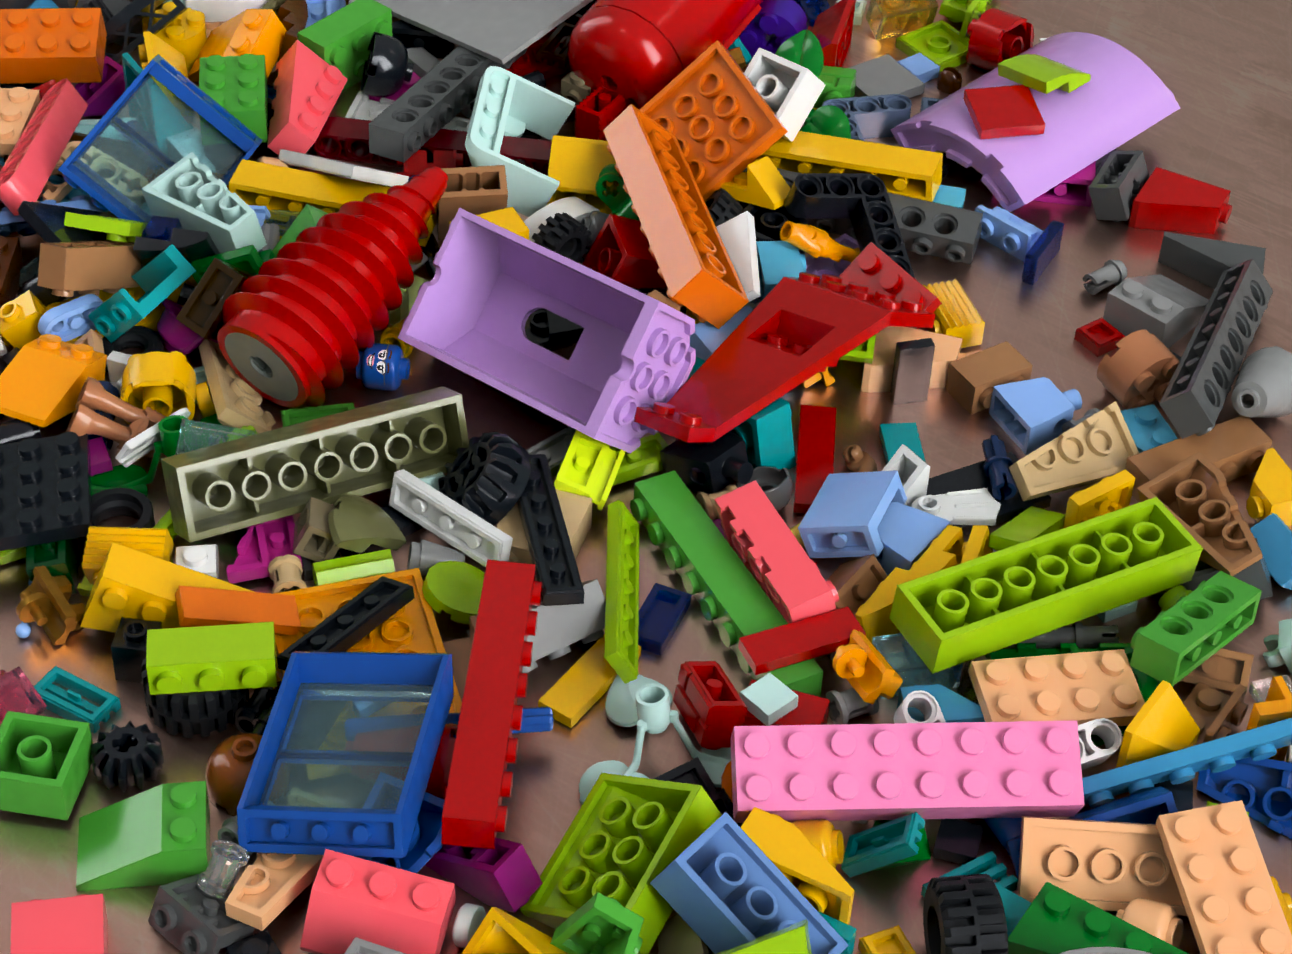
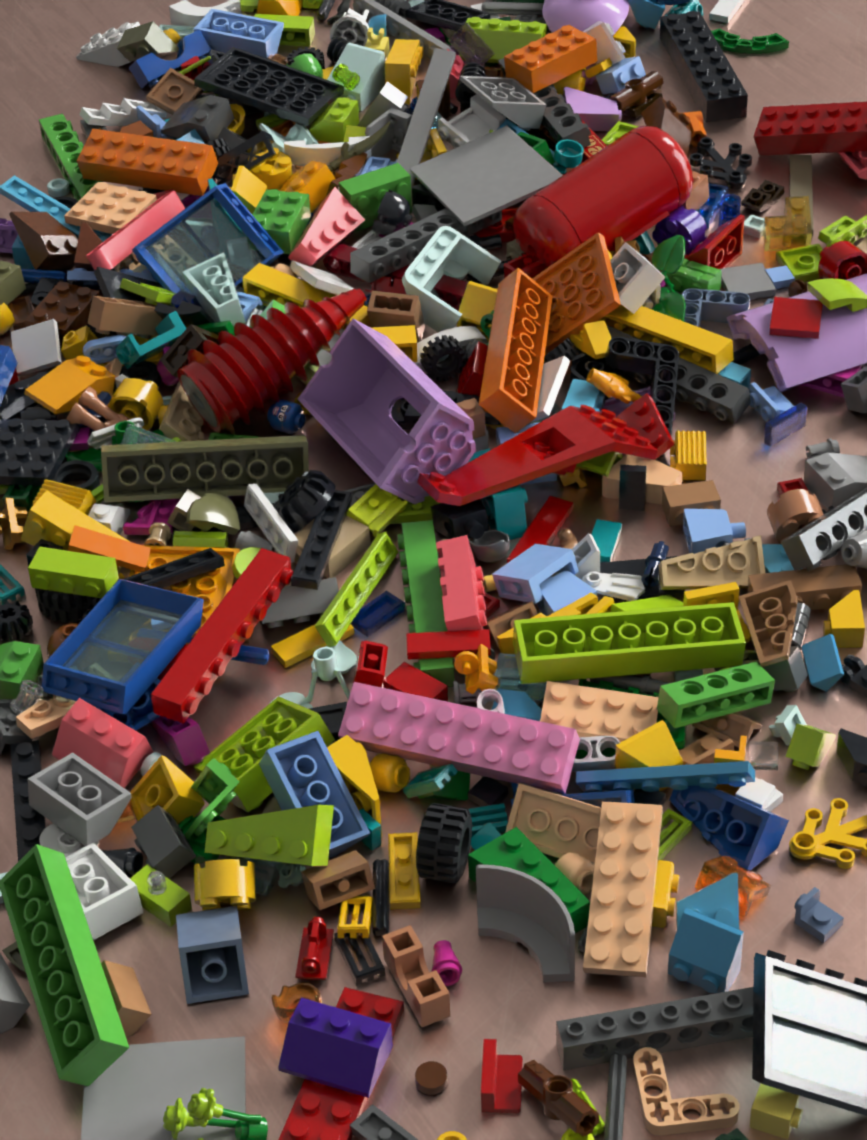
camera: 25 degrees right, 0 degrees up
light aqua tile [740,673,799,726] -> none

